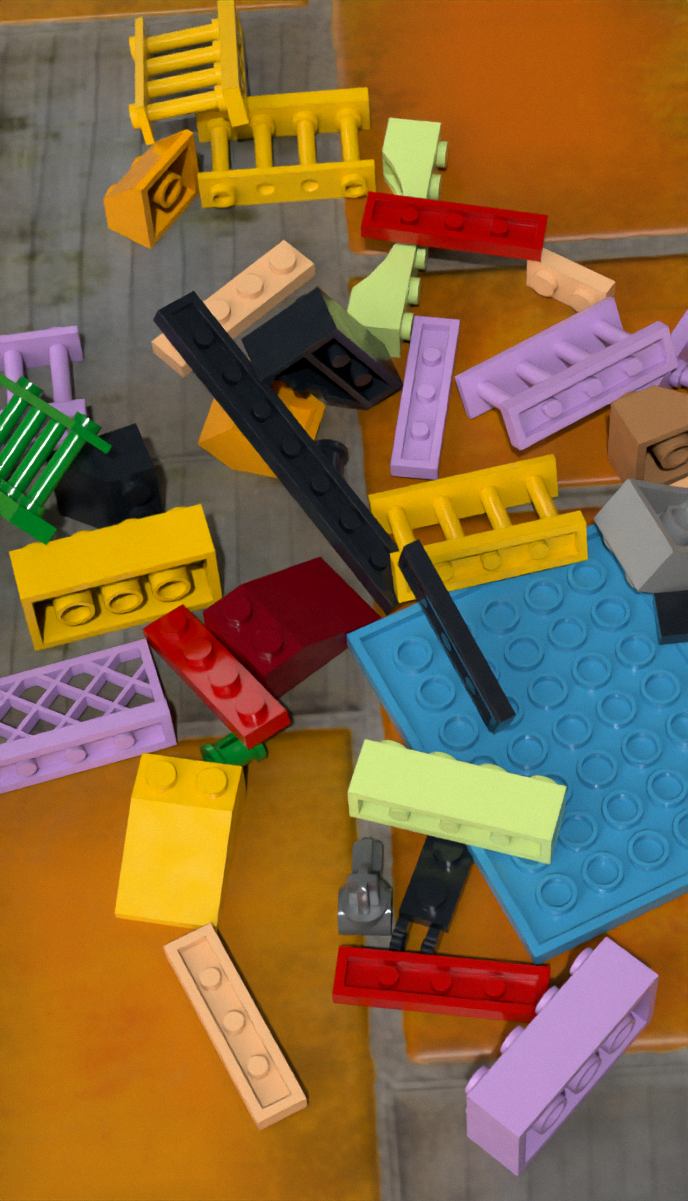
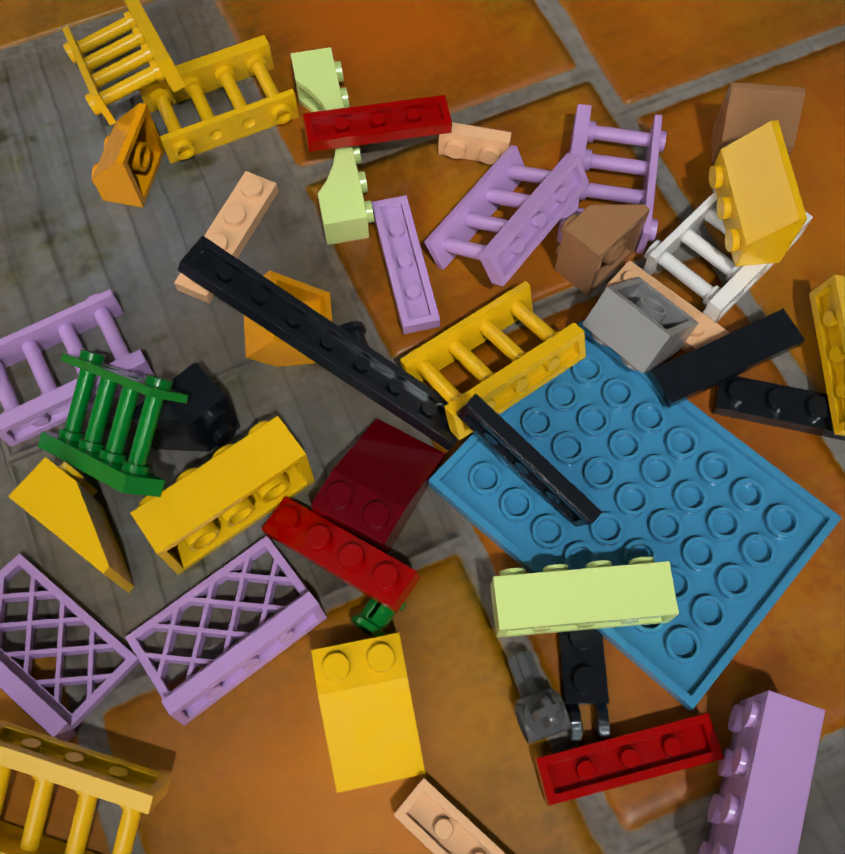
camera: 25 degrees left, 10 degrees up
black wedge [241,287,403,411] -> none

